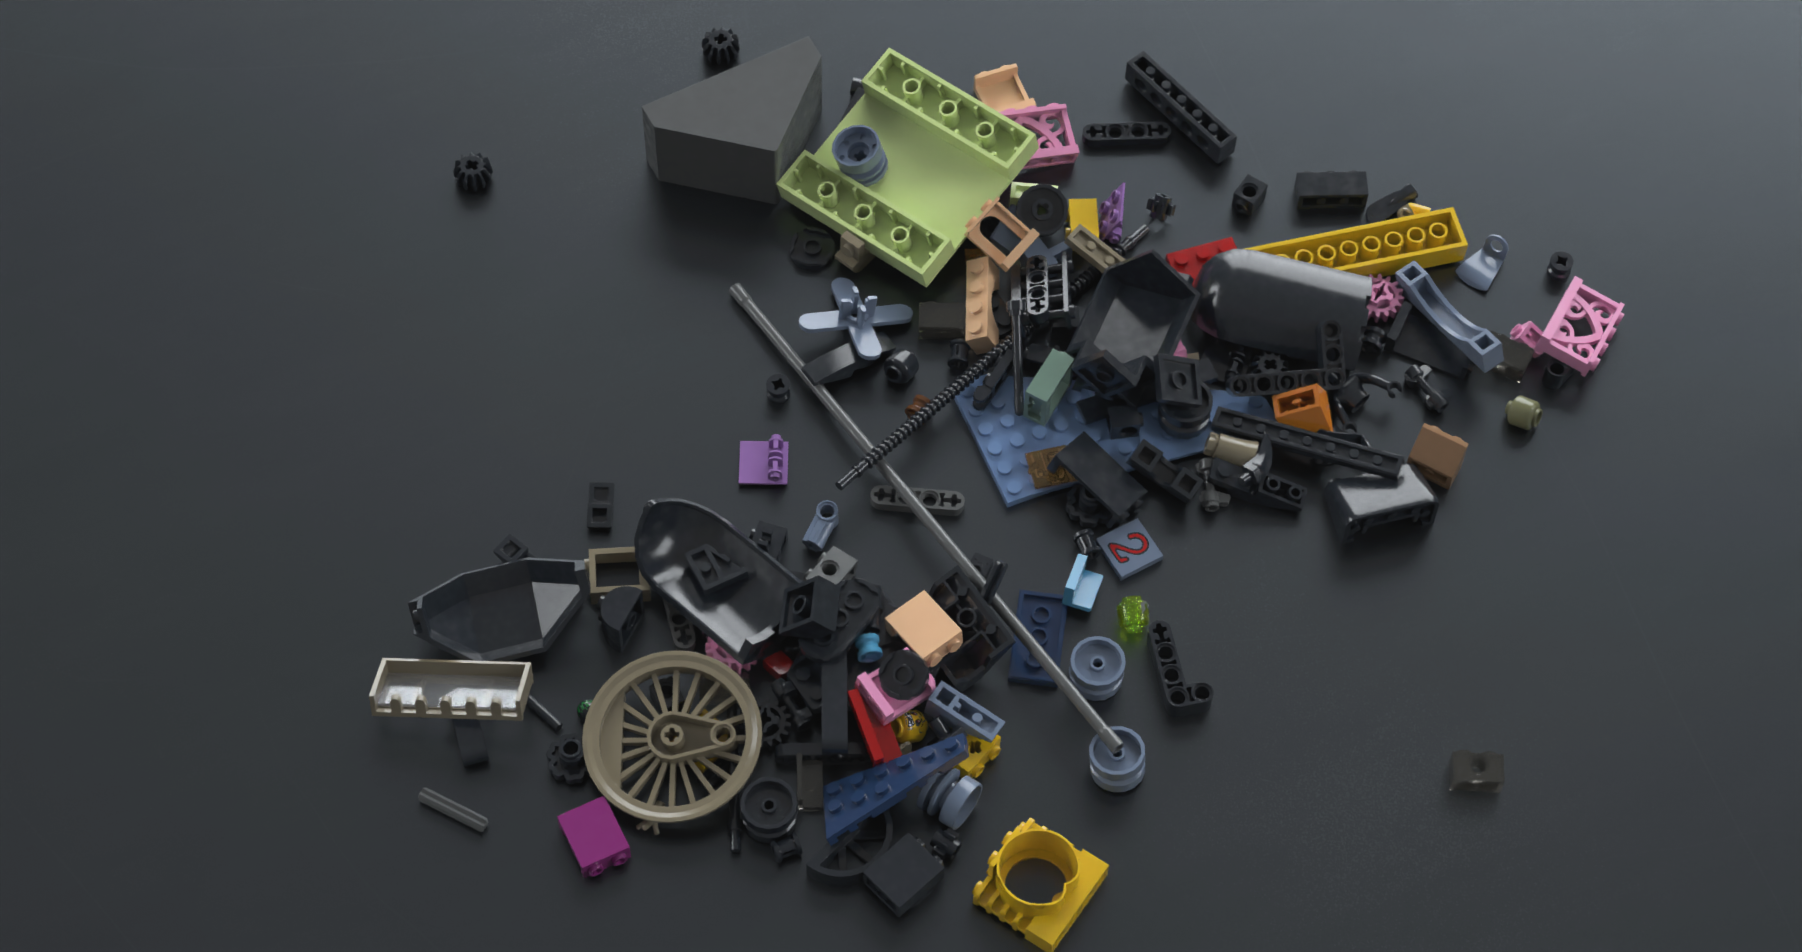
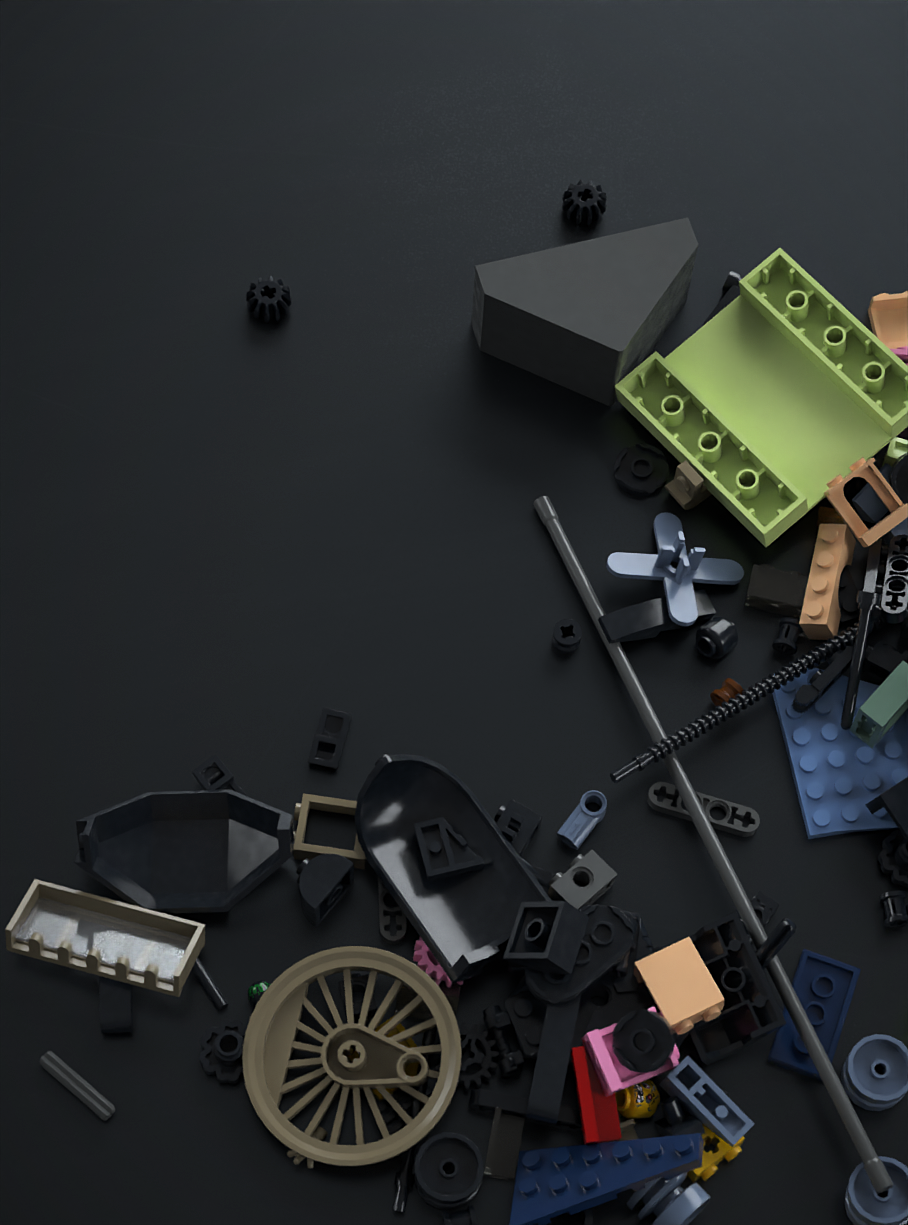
camera: 10 degrees right, 5 degrees up
magenta panel [557,796,631,878] -> none
medium lavender hinge [739,434,788,485] -> none
red slope [763,650,794,680] -> none
sand blue wheel [832,125,888,187] -> none
dark azure wheel [854,633,883,663] -> none
clear orange piece [1025,445,1077,490] -> none
dark azure panel [1062,554,1103,612] -> none

